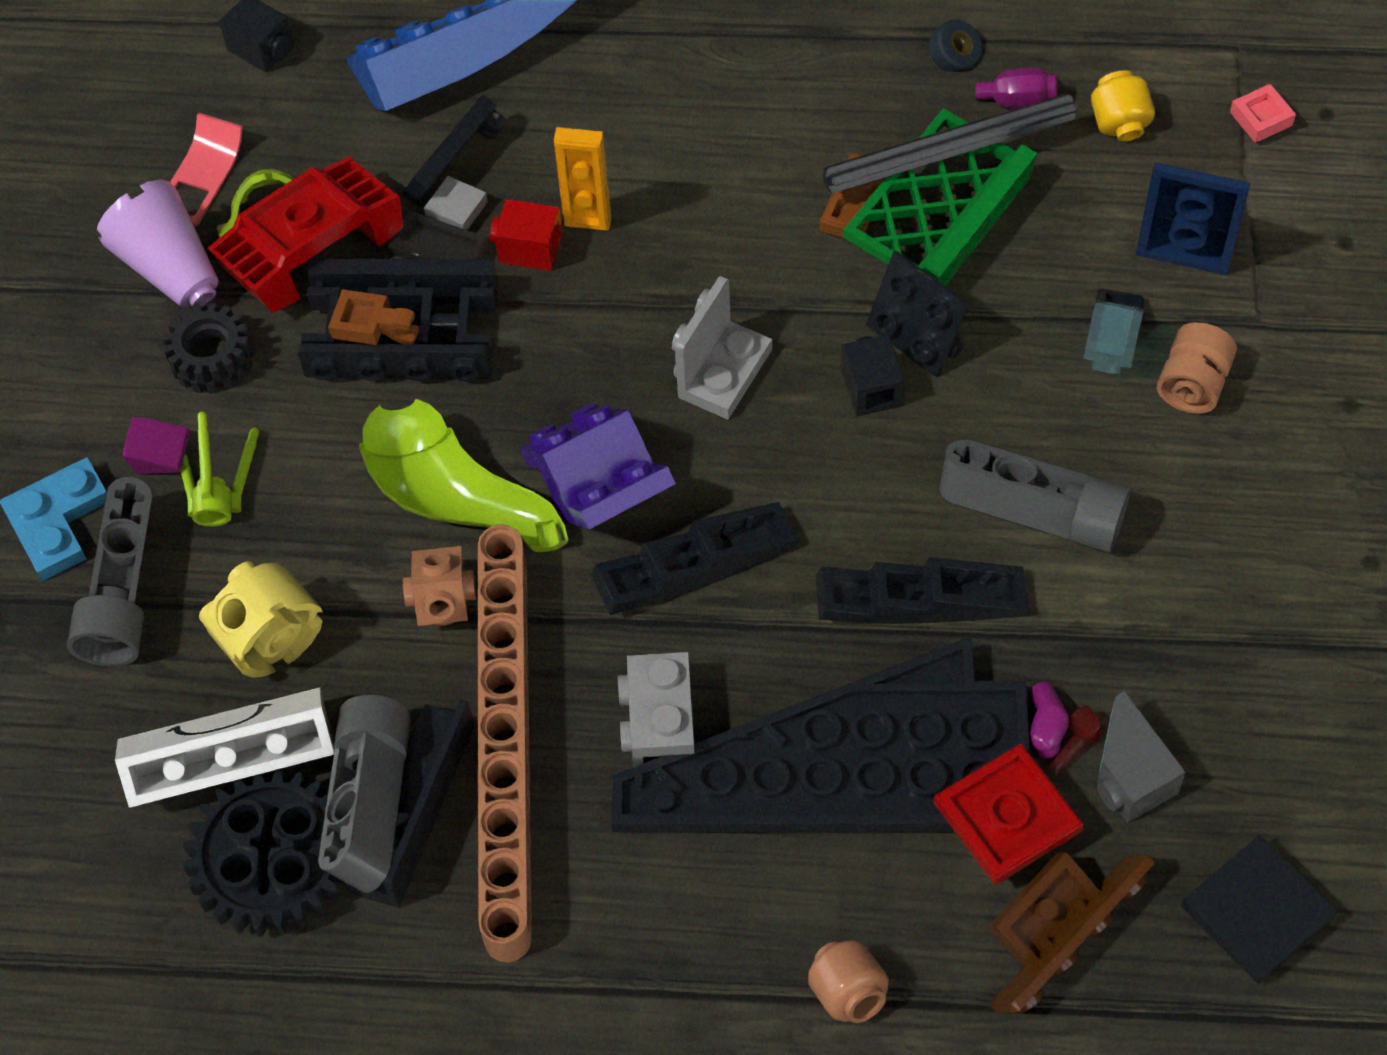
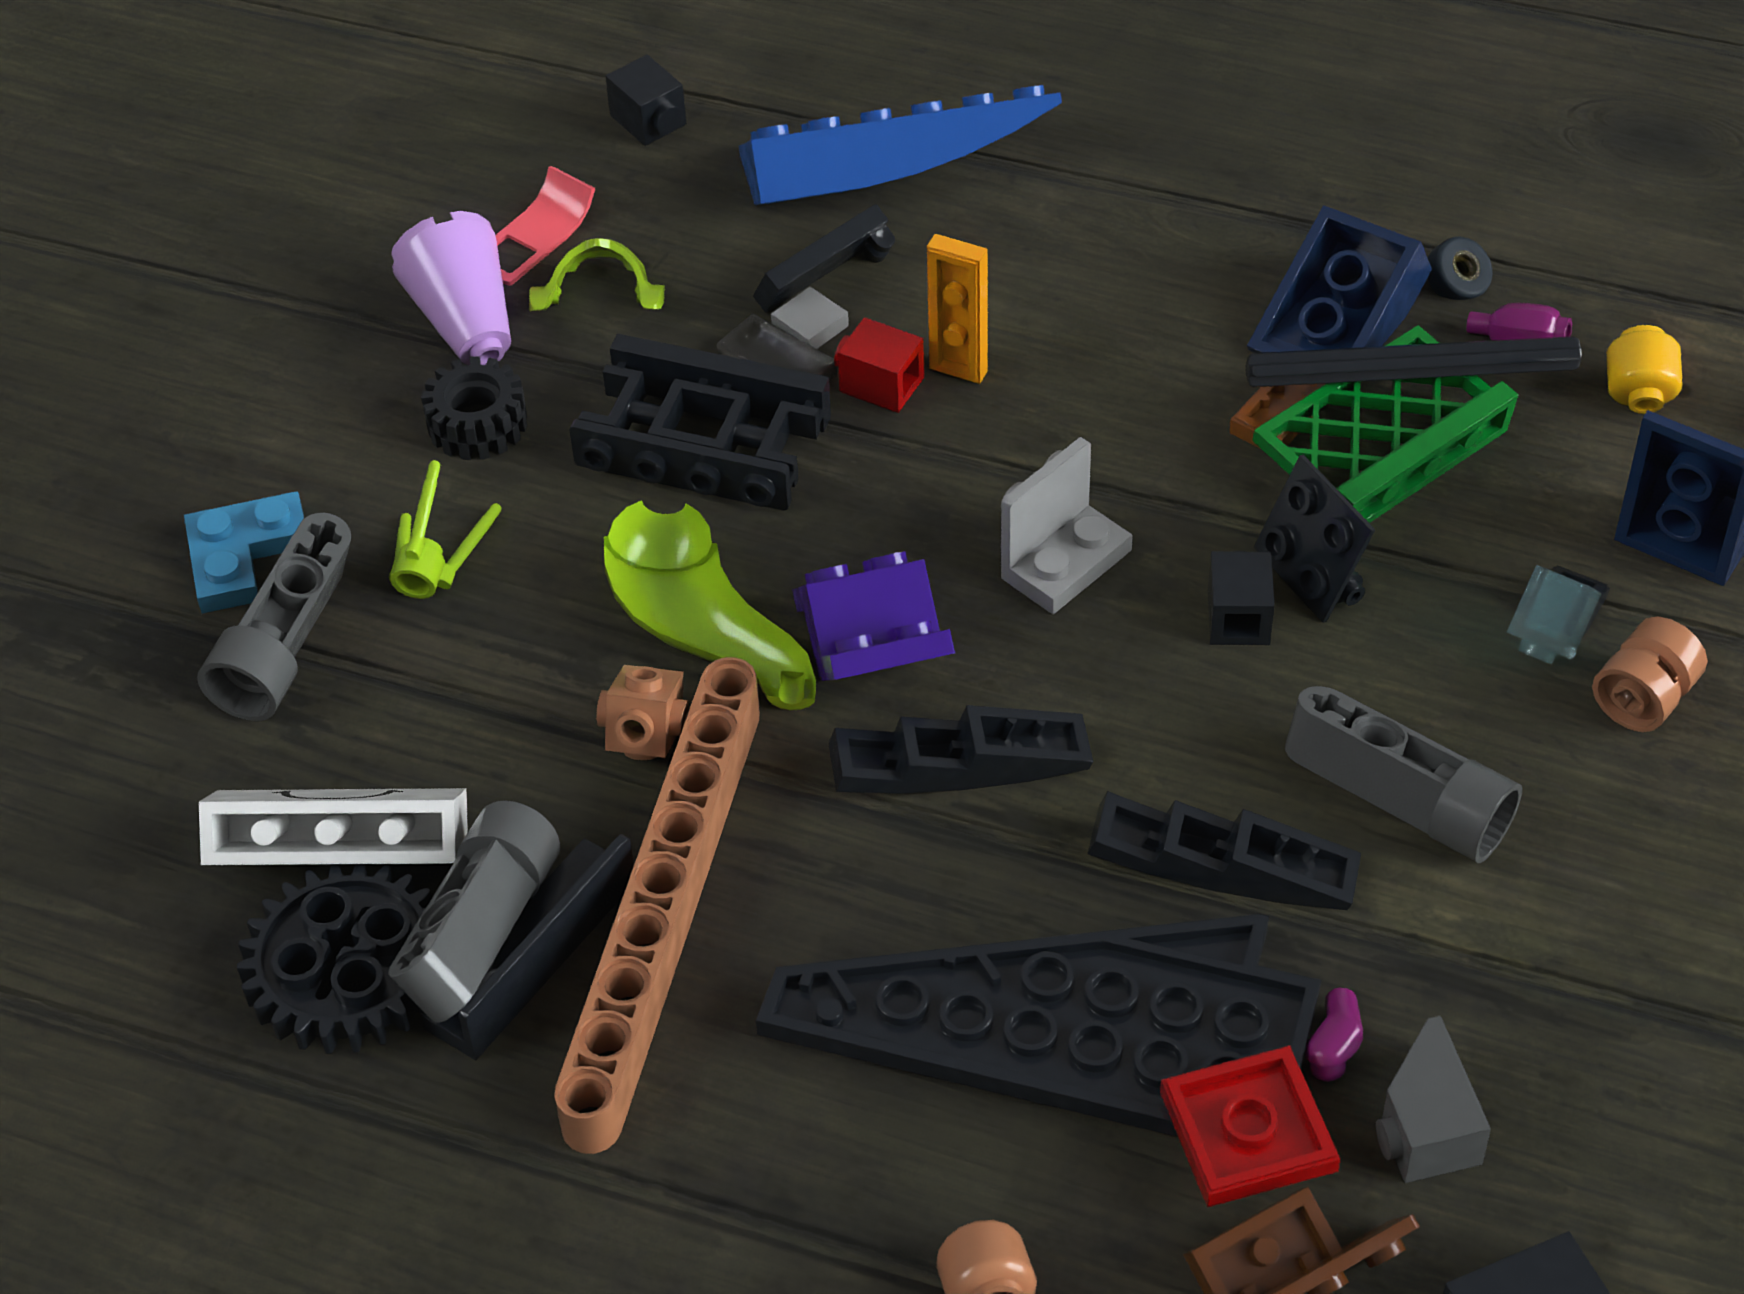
camera: 15 degrees right, 10 degrees down
magenta slope [123,417,191,474] -> none
light yellow brick [199,561,323,678] -> none
red plate [208,156,403,313] -> none
dark orange plate [328,289,420,345] -> none
light grey bracket [618,652,695,767] -> none
clear red hand [1048,705,1101,776] -> none
none -> dark blue slope [1247,205,1432,353]

